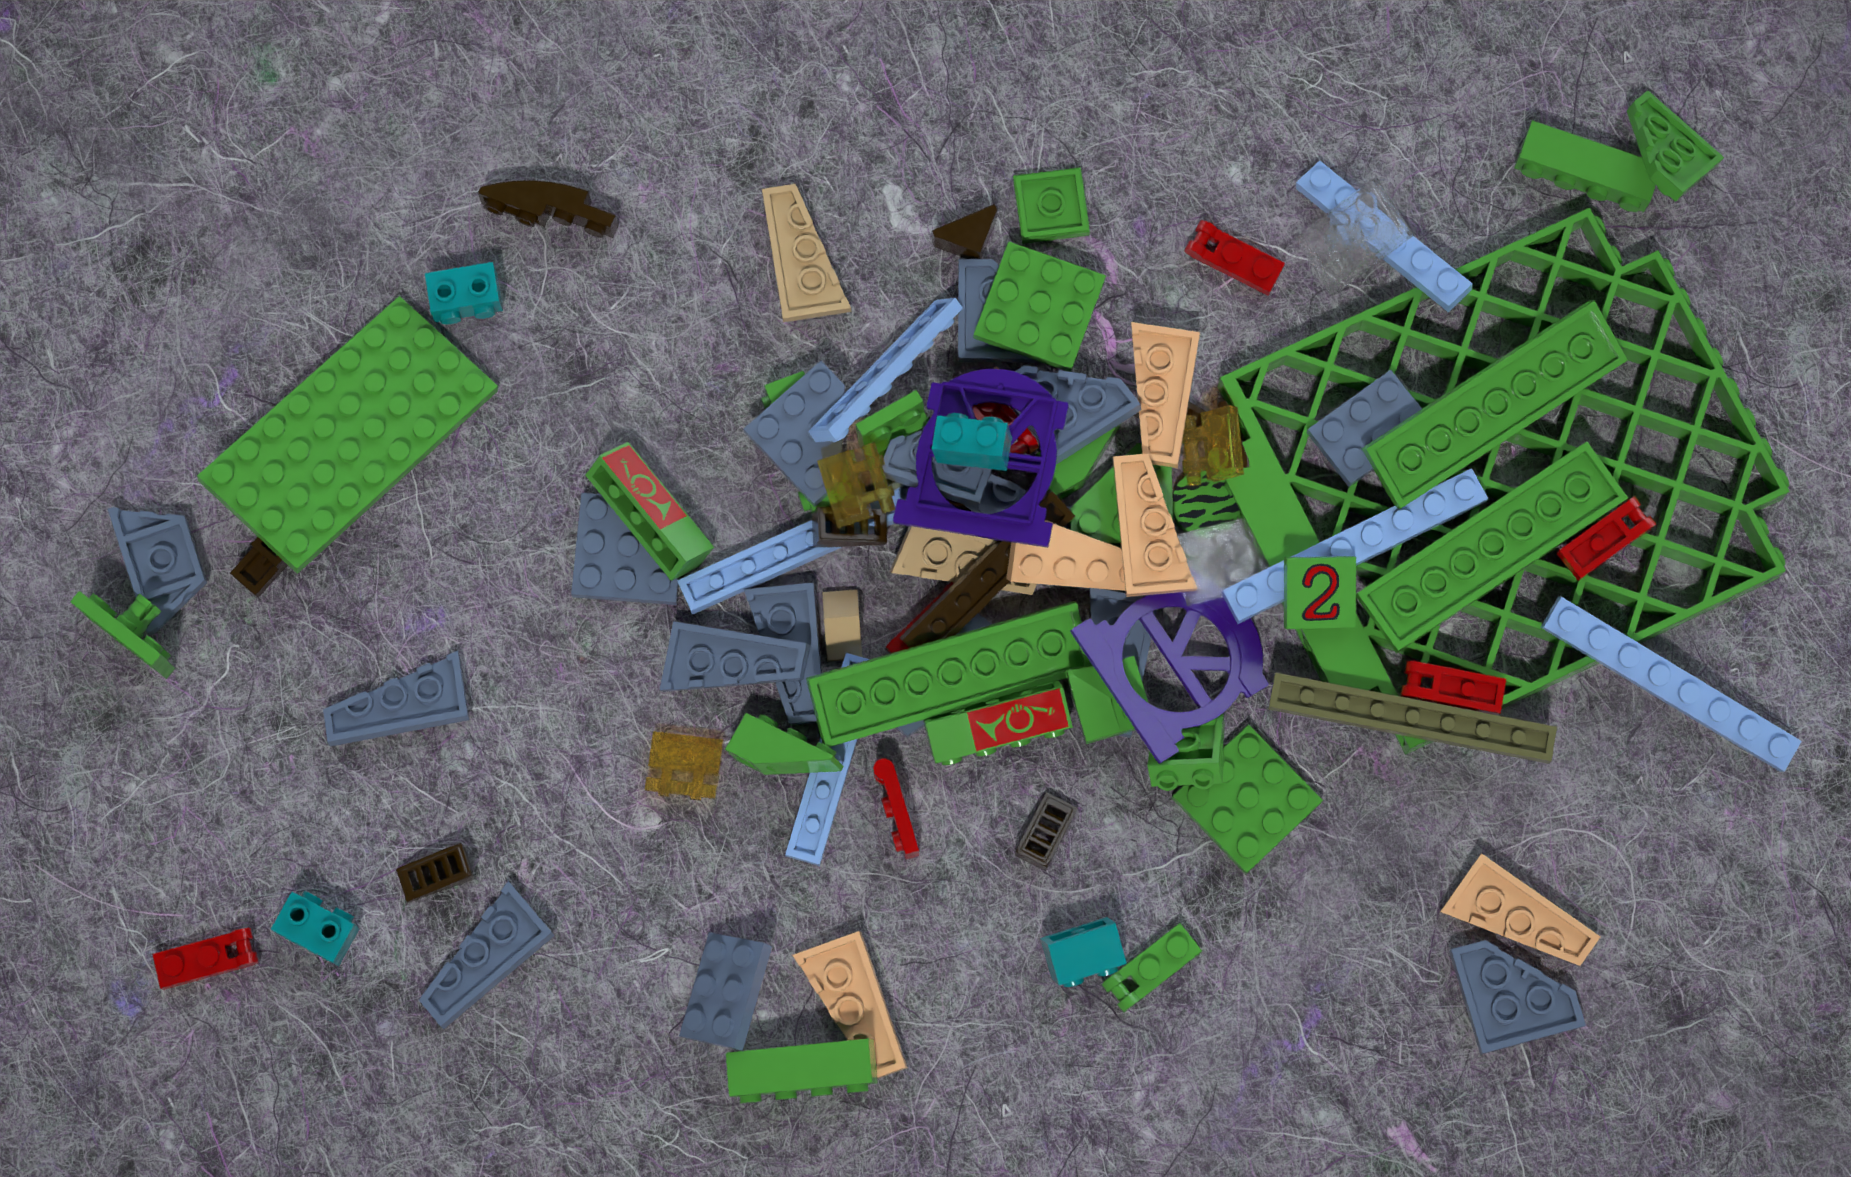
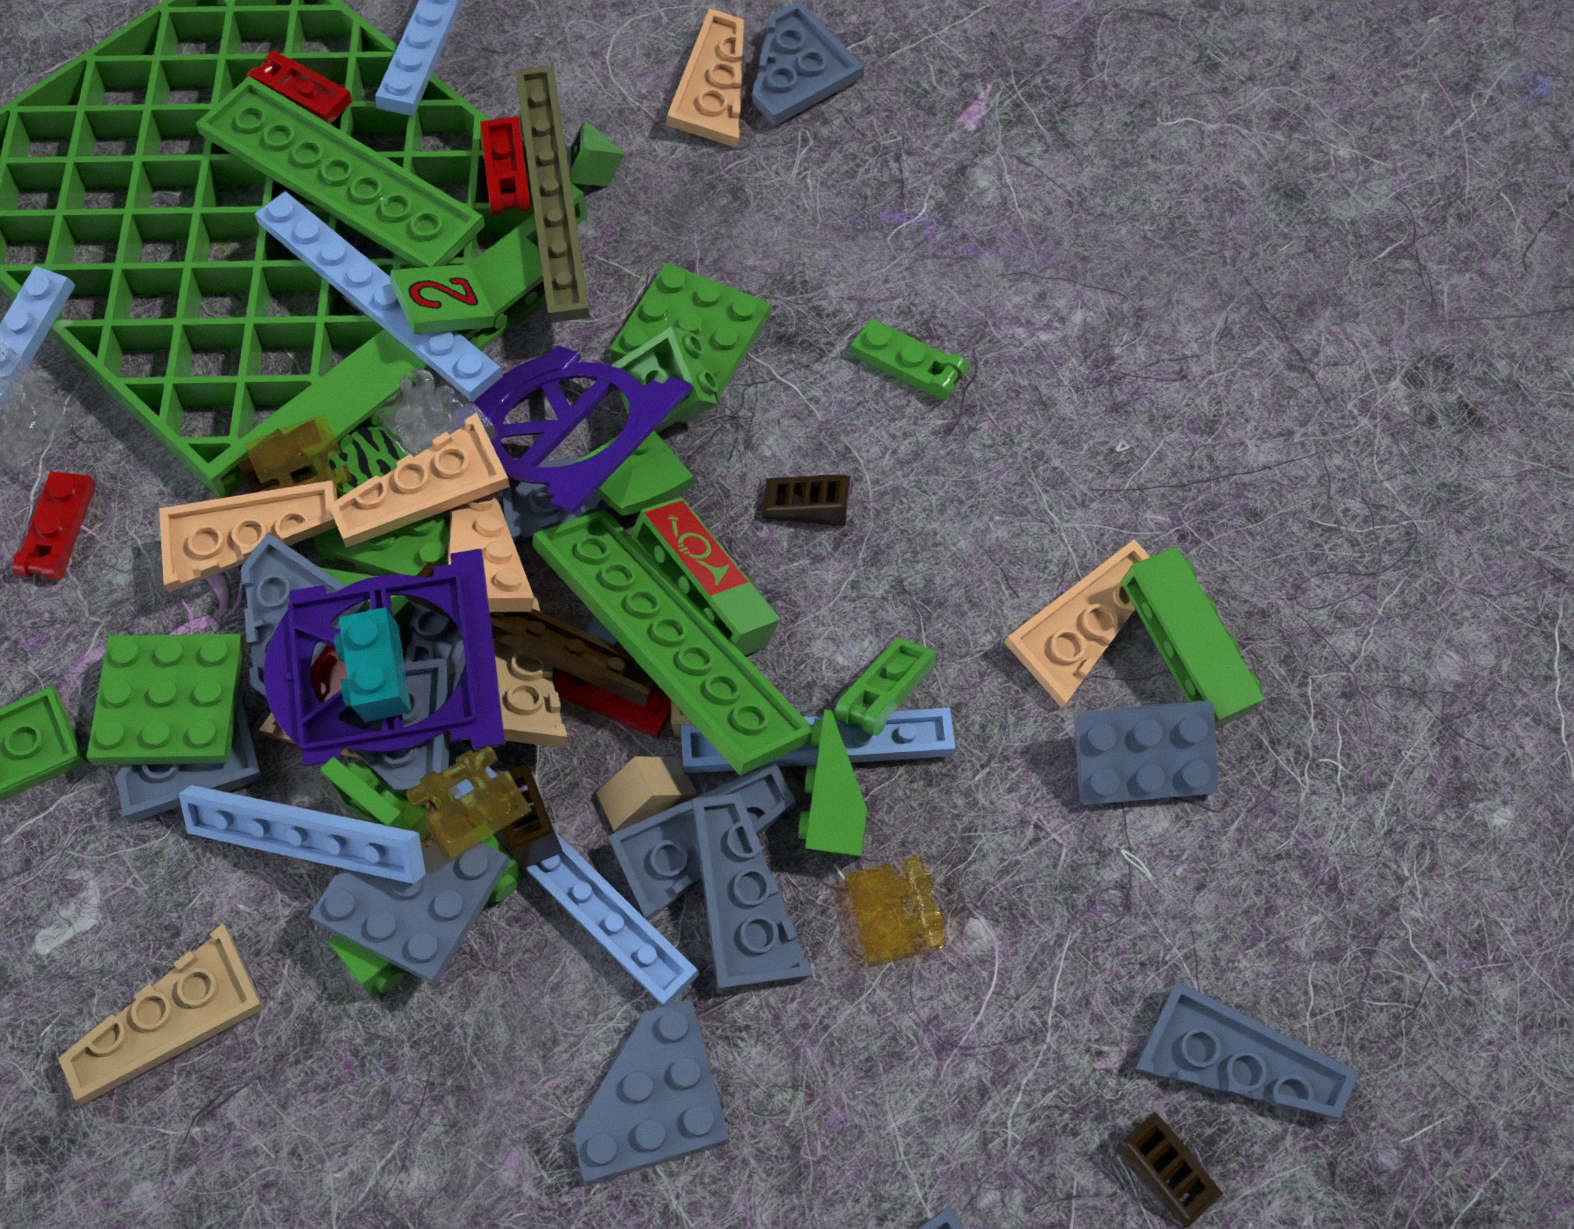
camera: 110 degrees left, 15 degrees down
bright green brick [585,442,714,581] -> none
red plate [873,758,919,860] -> none
dark brown slope [932,204,997,259] -> none
teal brick [1040,917,1127,987] -> none
sand blue plate [1306,370,1422,487] -> none
bright green plate [1361,301,1628,509] -> none
none -> bright green slope [567,120,625,186]
none -> bright green plate [834,637,936,736]

